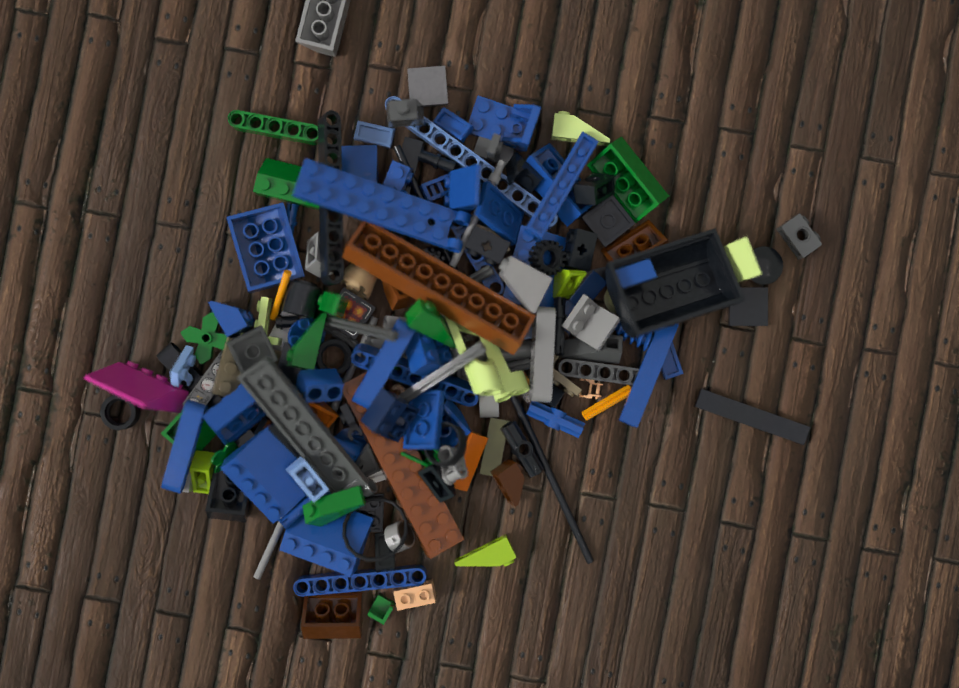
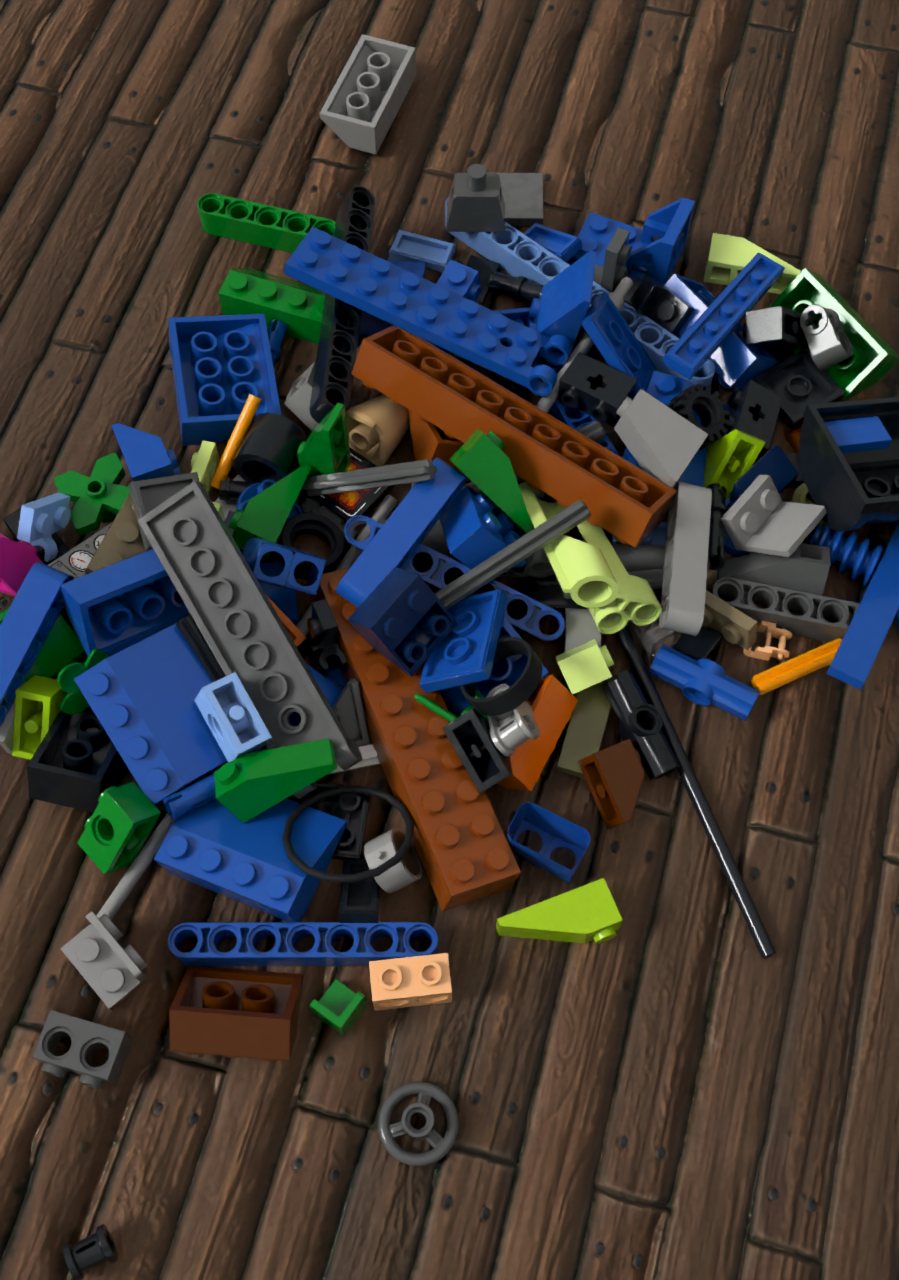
camera: 10 degrees right, 25 degrees down
none -> dark grey brick [32,1010,133,1089]
none -> light grey bracket [60,911,148,1010]
none -> green brick [77,782,161,875]
none -> dark grey piece [378,1081,459,1166]
none -> blue piece [507,802,591,883]
none -> yellowish green brick [556,639,614,695]
none -> dark grey piece [800,305,853,371]

